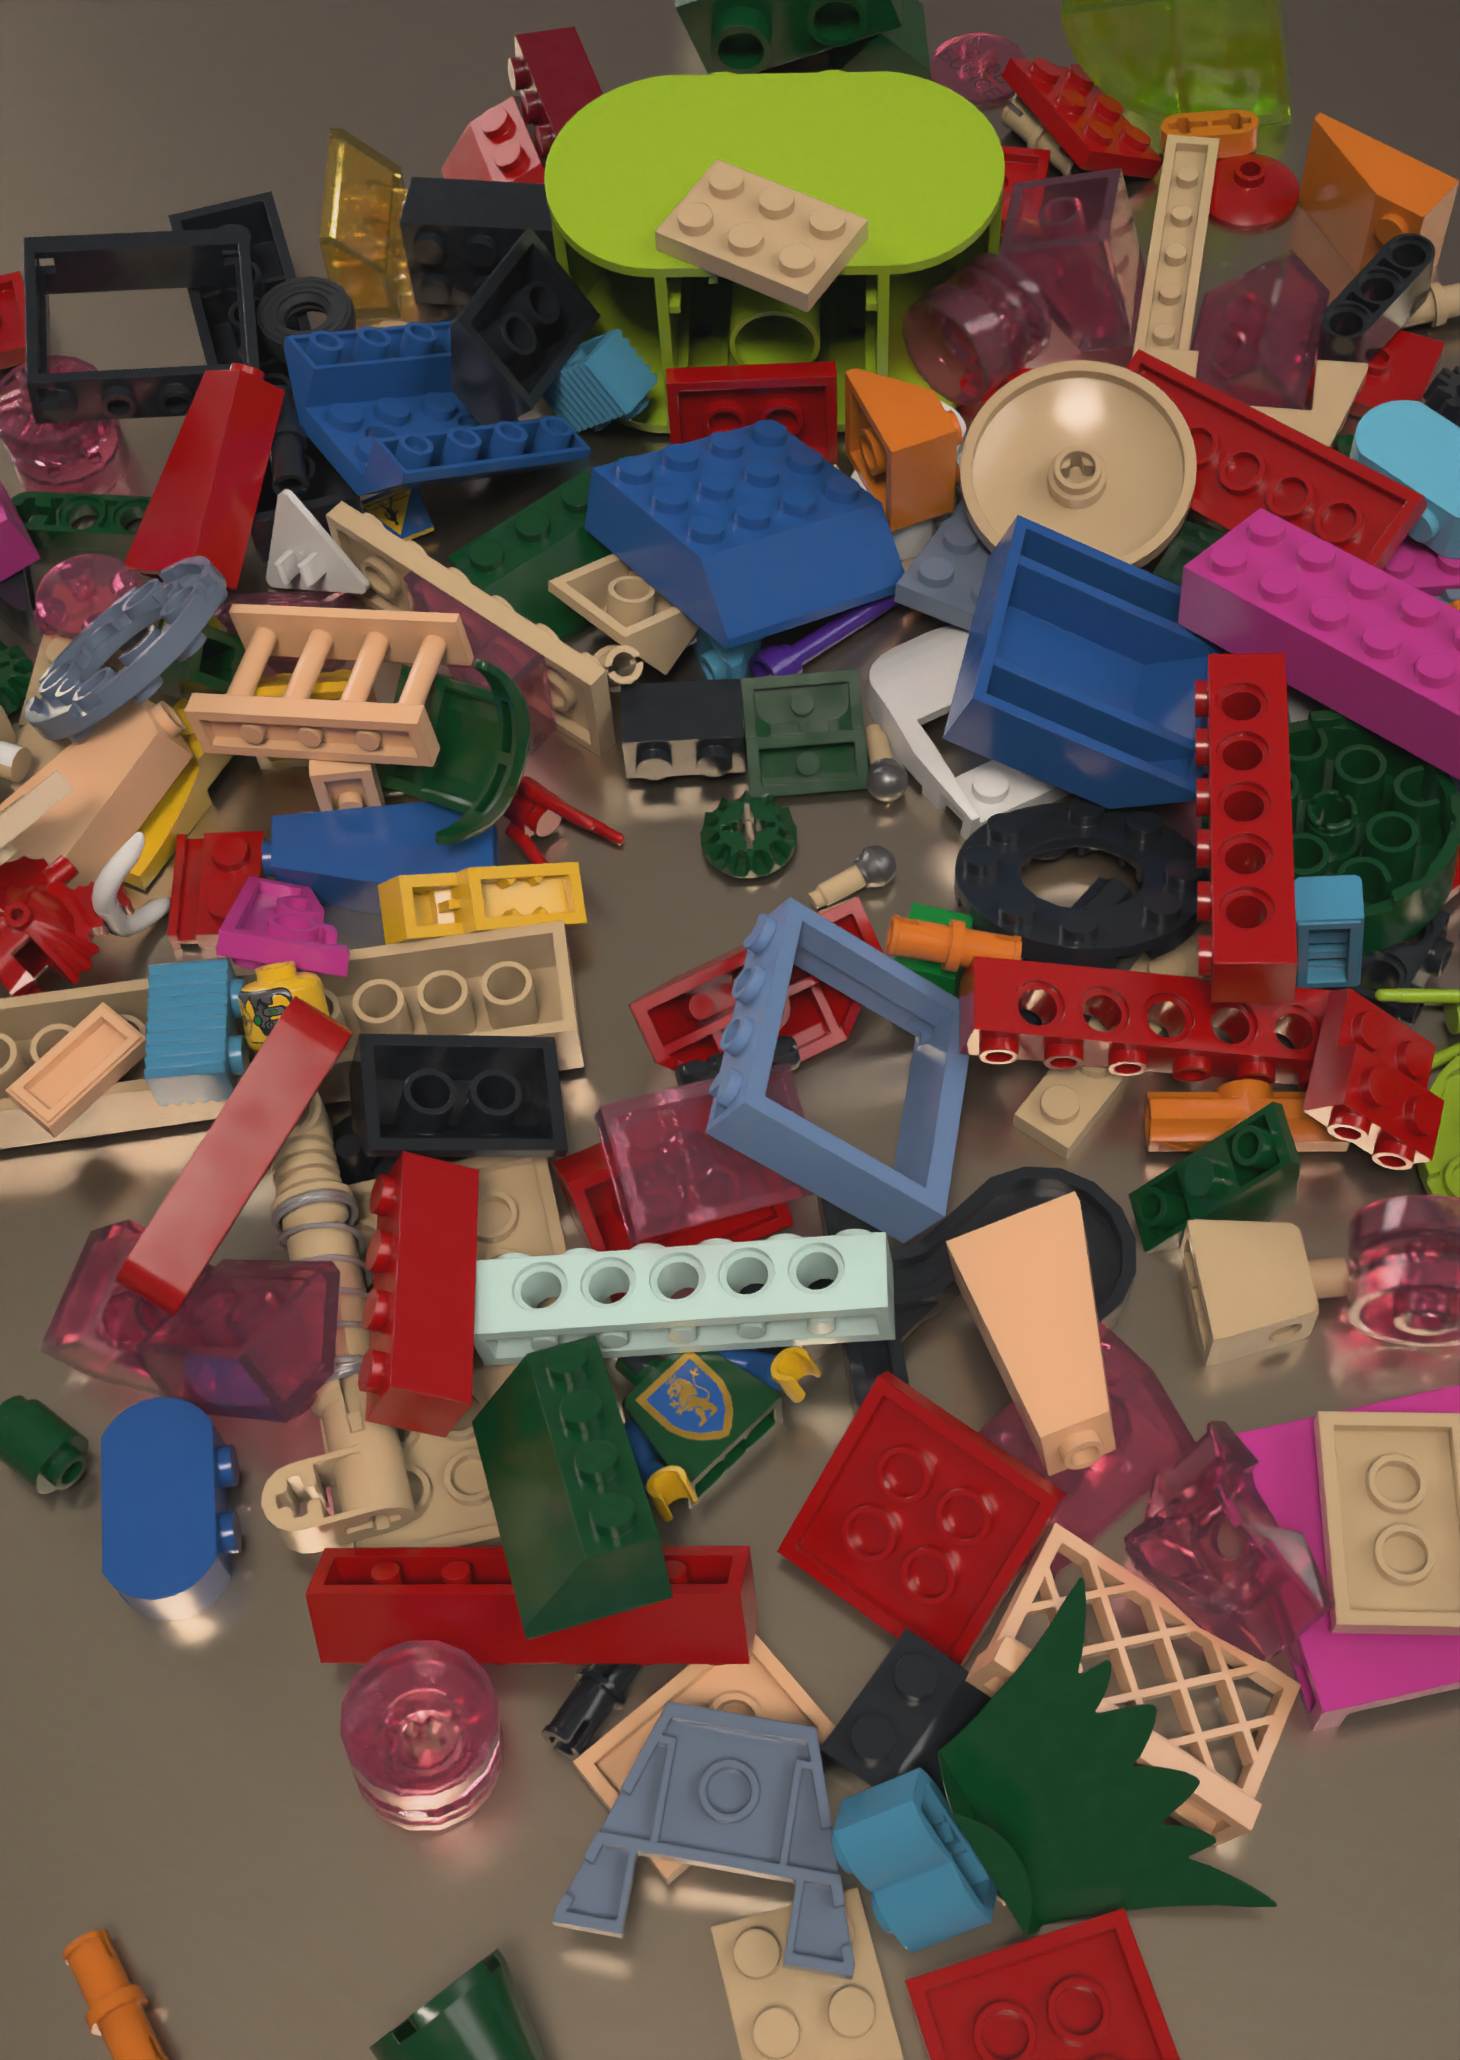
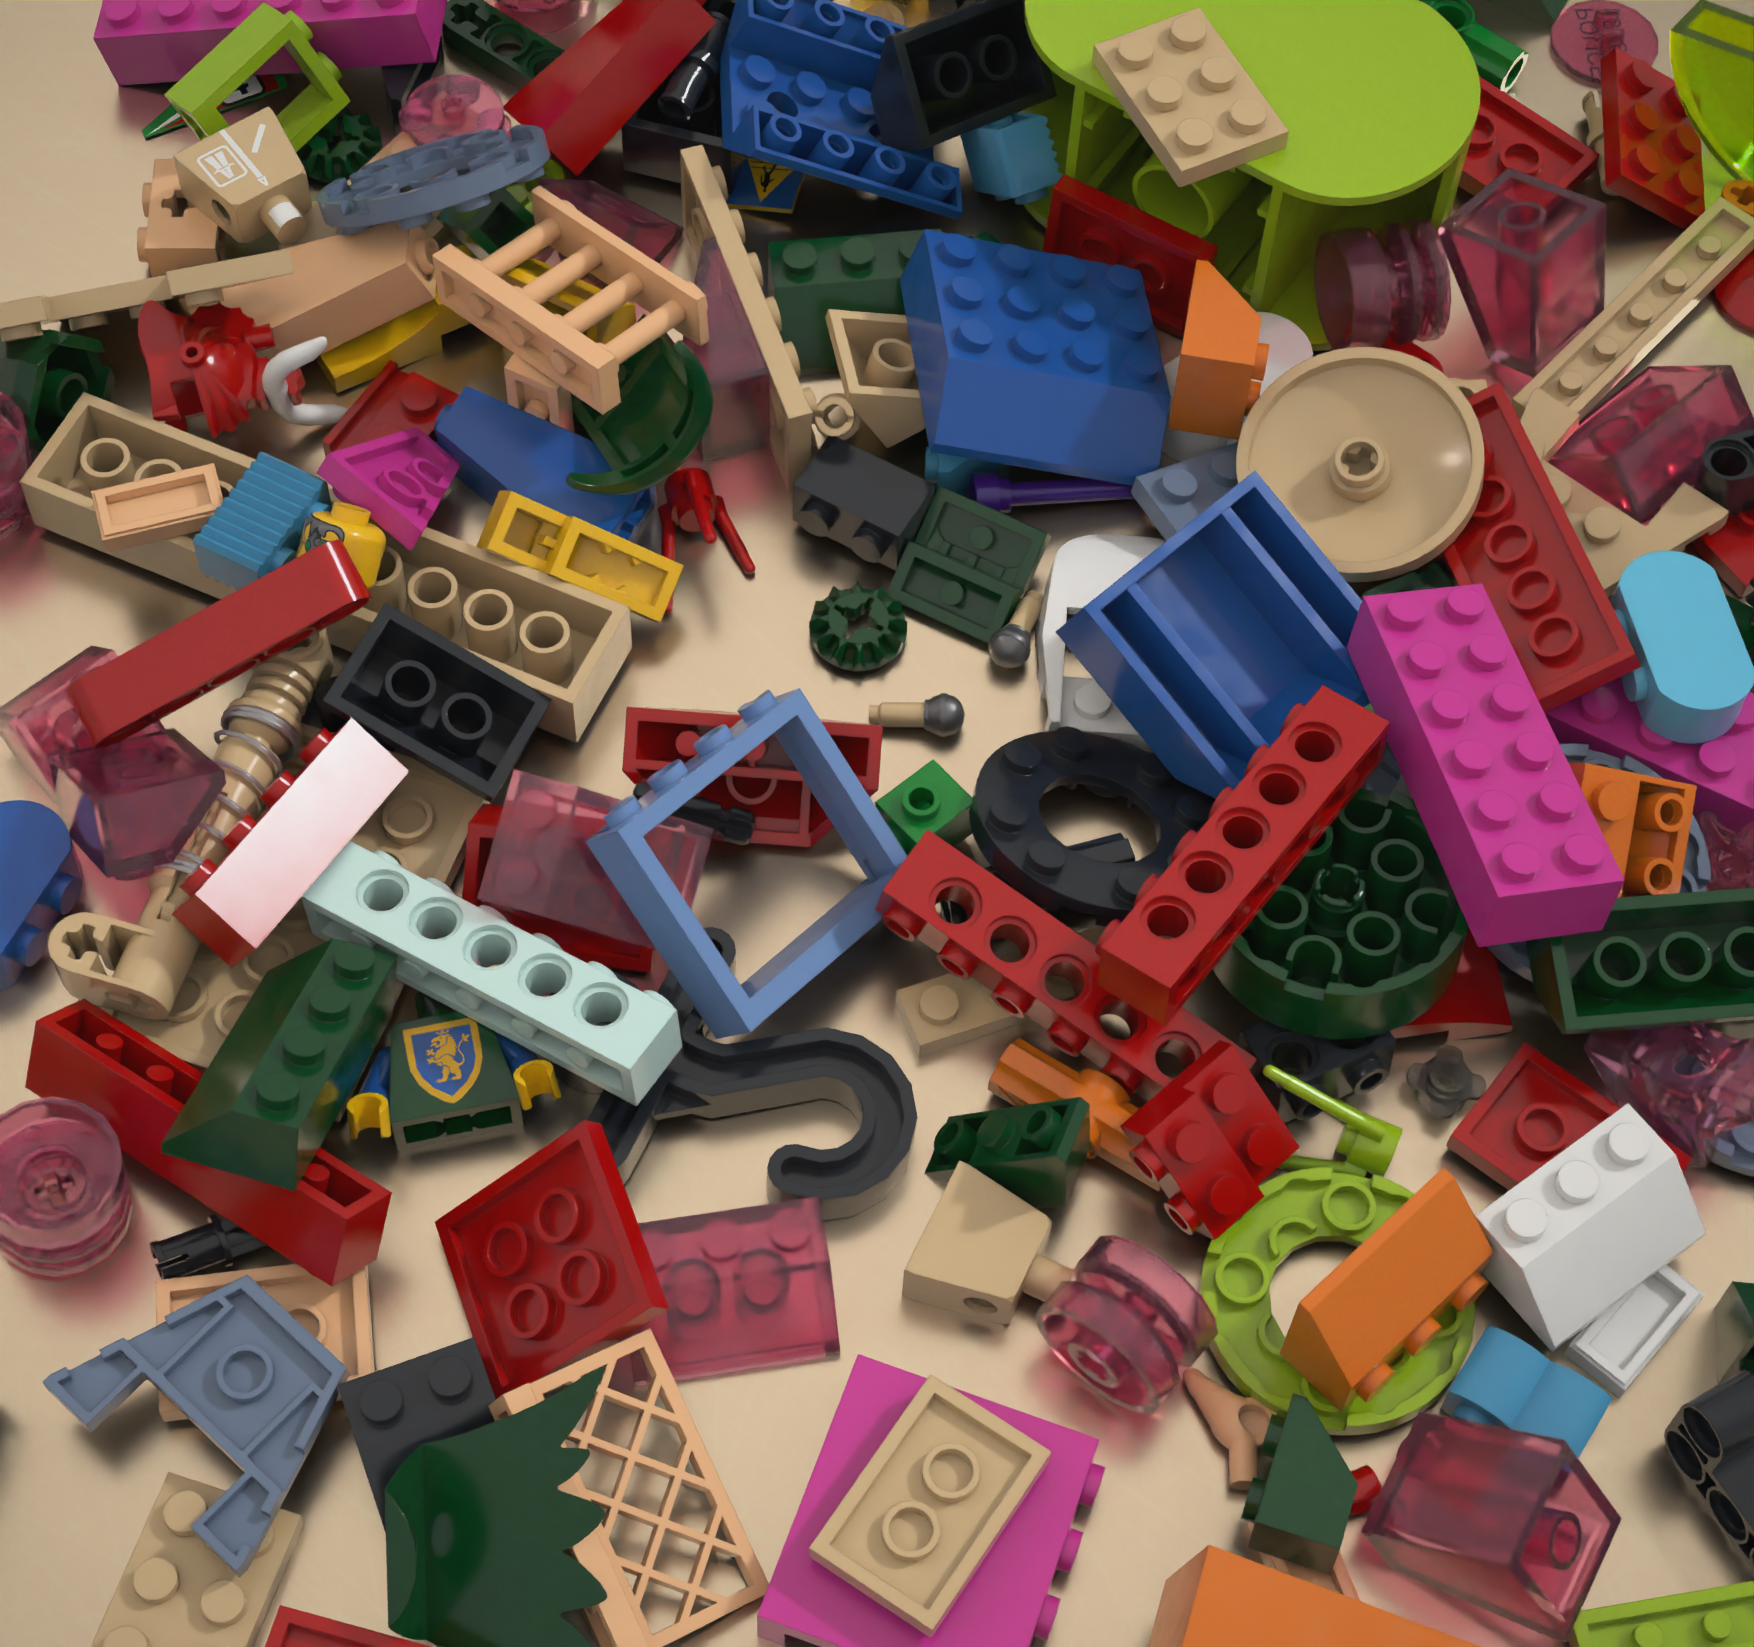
camera: 25 degrees right, 0 degrees up
white piece [266,489,370,594] -> none
dark azure brick [832,1768,997,1953] -> none
orange pin [885,914,1022,972] -> none
light nougat slope [946,1191,1116,1476] -> none
clear pink piece [1124,1421,1335,1661] -> none
dark azure slope [1294,875,1364,988] -> none

